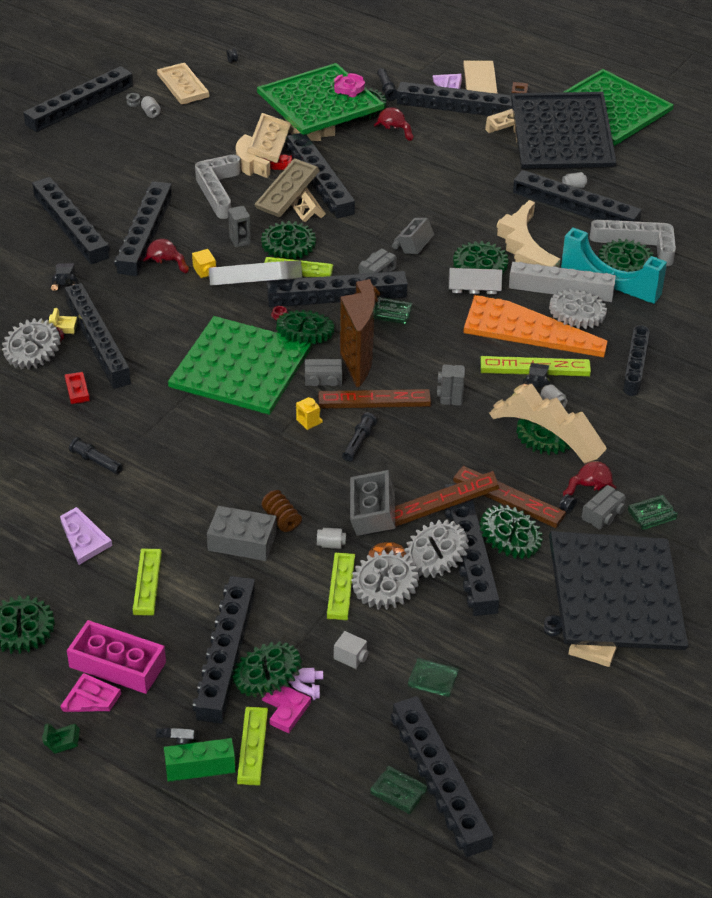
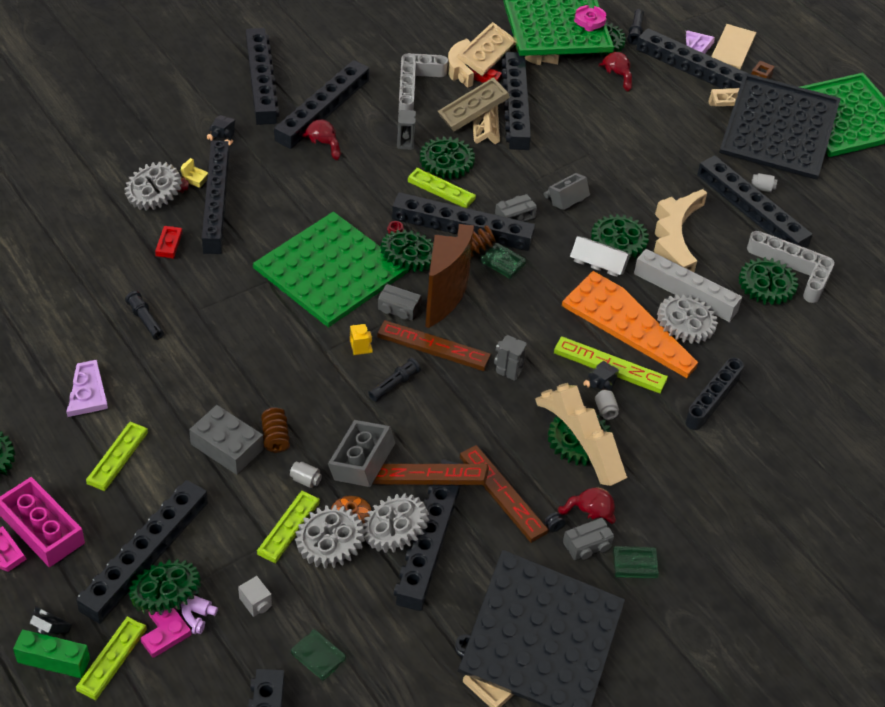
camera: 20 degrees right, 5 degrees up
yellow brick [192,249,216,278] -> none
beam [209,261,302,285] -> none
dark green gear [479,504,543,559] -> none
teal arch [561,228,667,304] -> none

